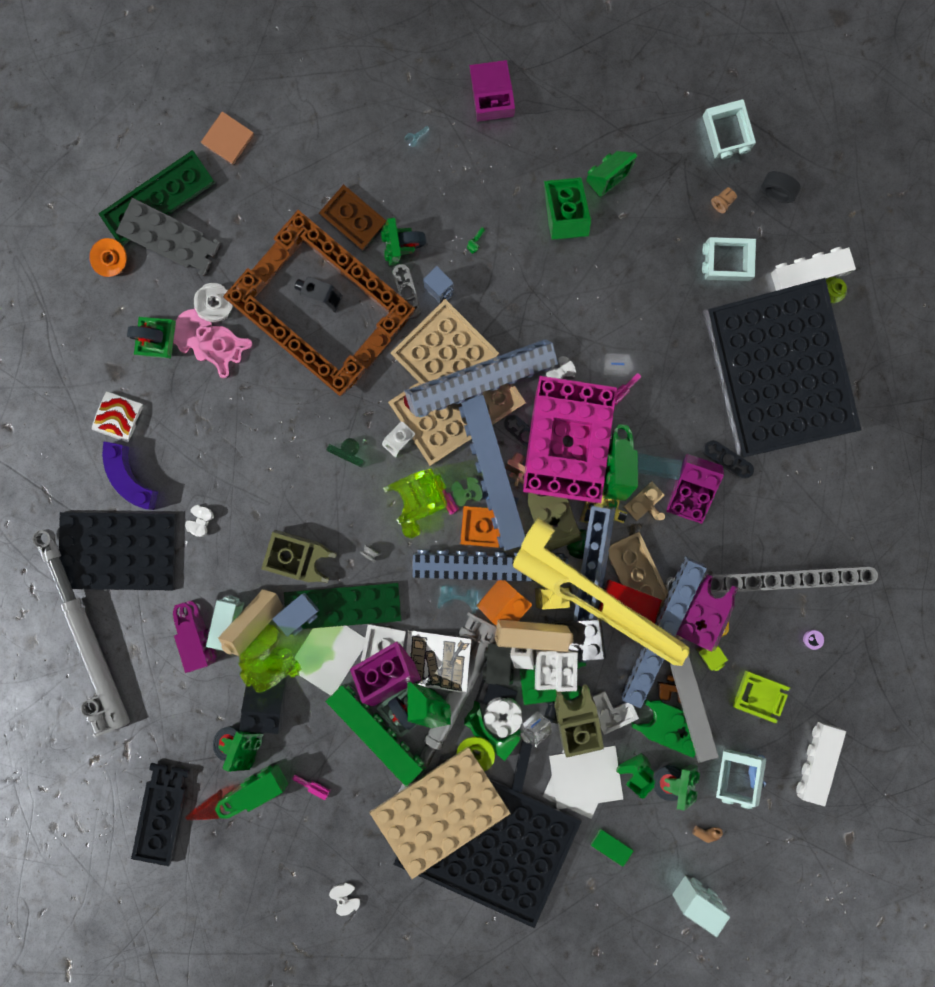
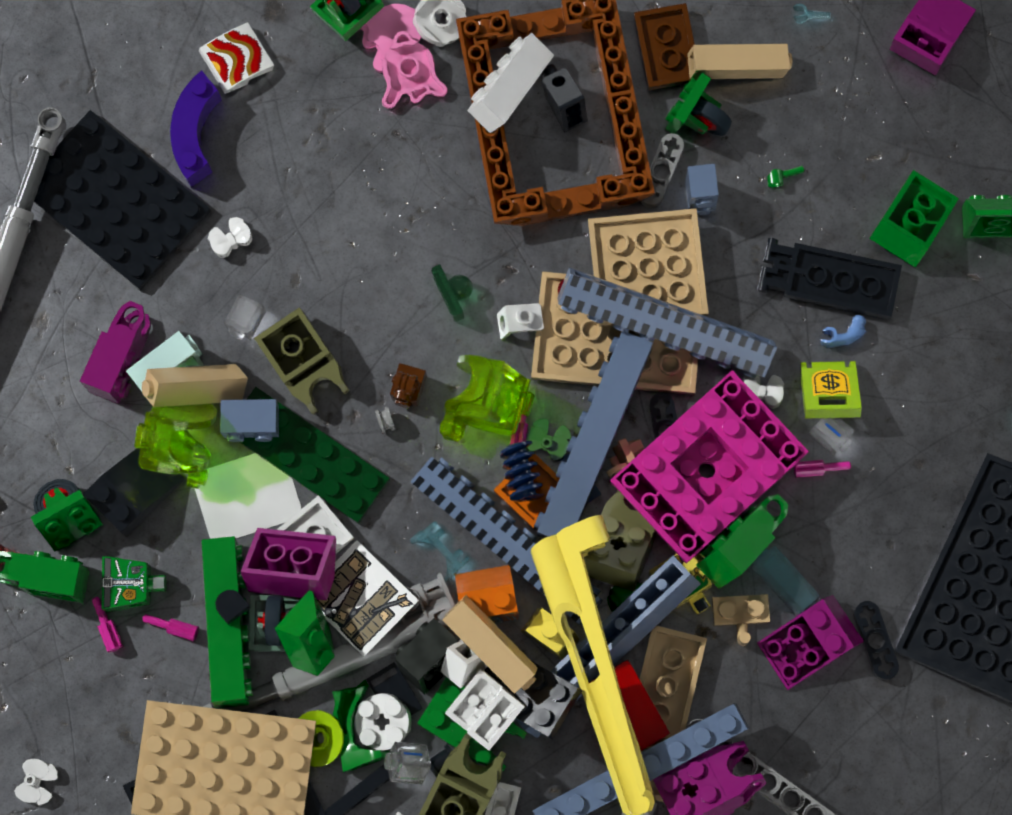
camera: 45 degrees right, 10 degrees down
none -> torso [102,556,167,612]
none -> dark pink axle [142,614,199,642]
none -> black tile [215,590,250,625]
none -> clear brick [224,294,266,340]
none -> reddish brown brick [390,363,427,408]
none -> white brick [467,33,554,133]
none -> dark blue piece [499,441,545,502]
none -> tan brick [687,44,793,79]
none -> black hinge [757,238,902,319]
none -> lime container [800,361,862,419]
none -> medium blue piece [820,315,866,348]

